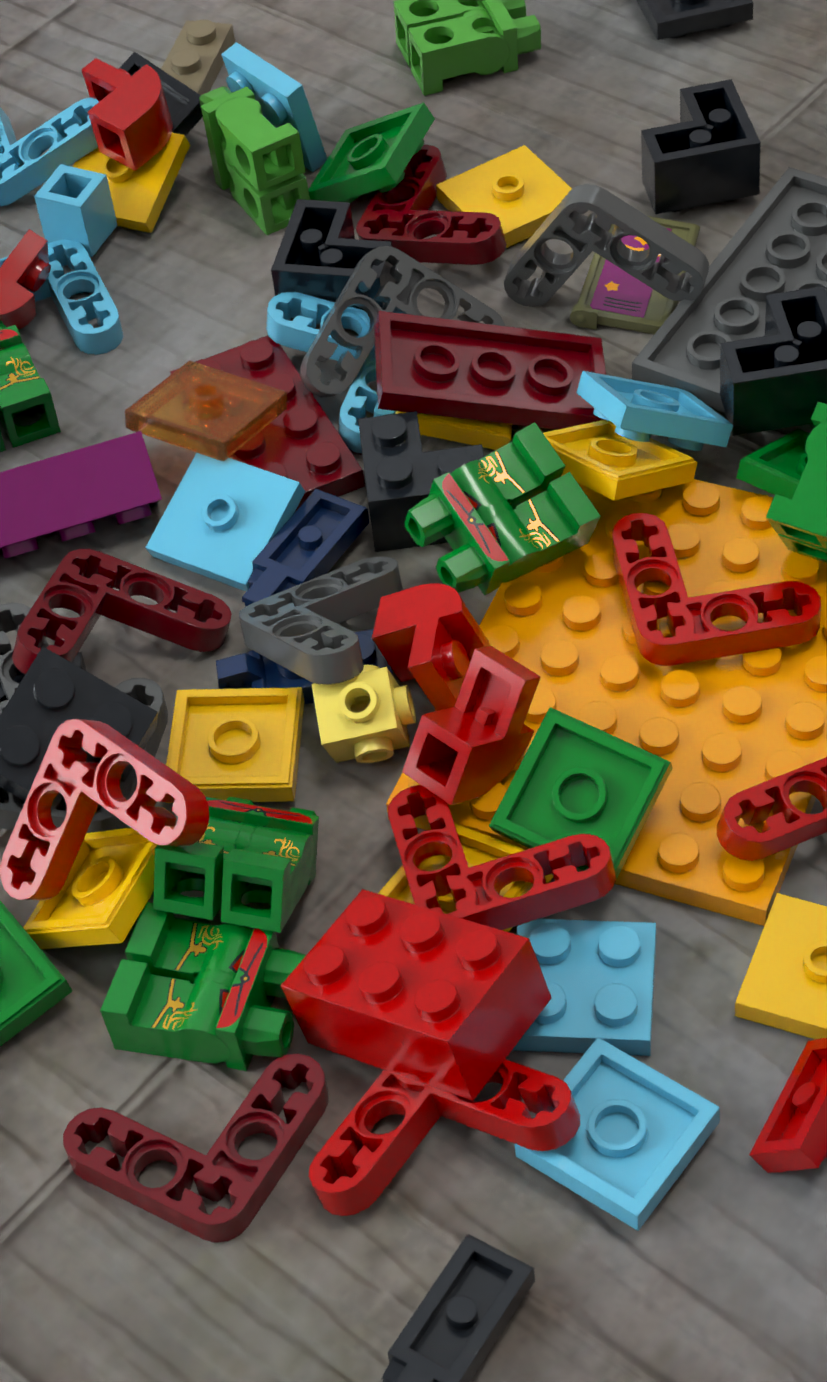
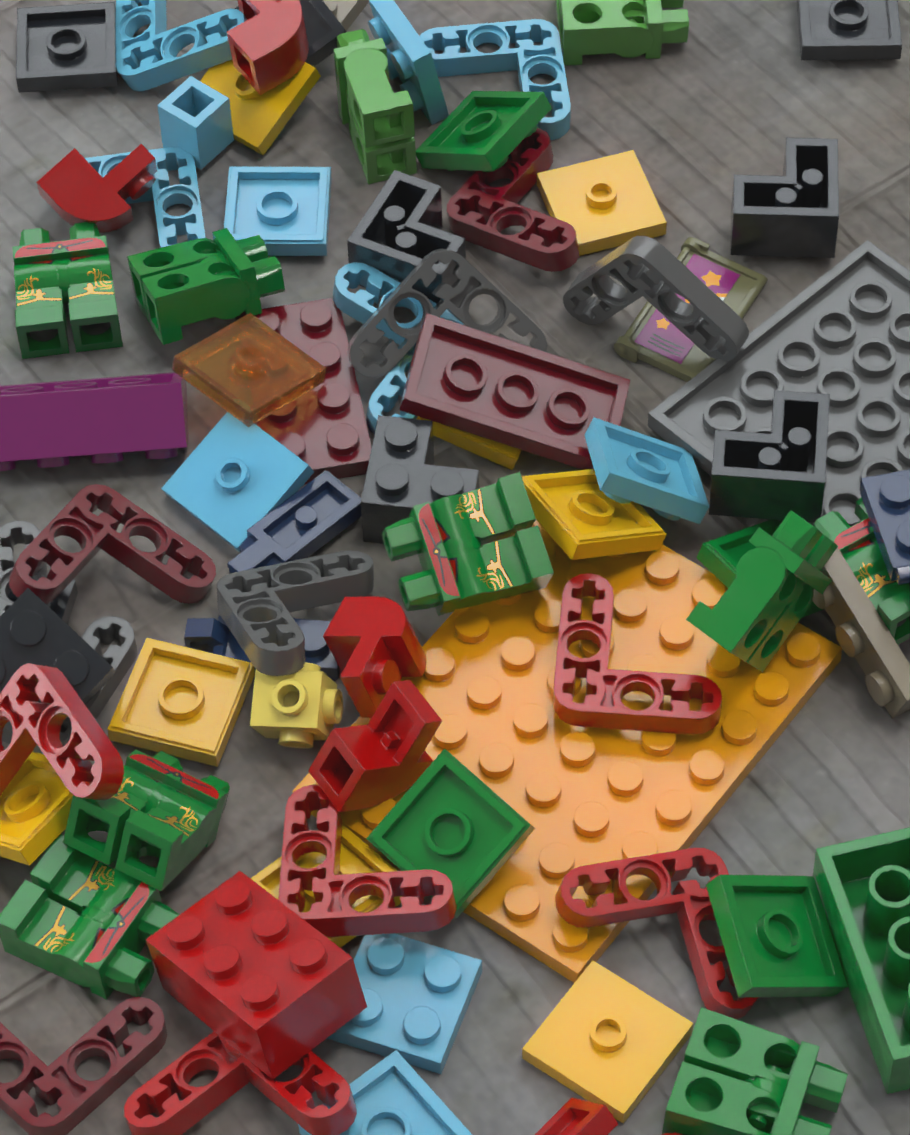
camera: 10 degrees right, 5 degrees up
none -> green hips [127,228,285,345]
none -> medium azure plate [224,166,332,256]
none -> medium azure beam [420,19,571,140]

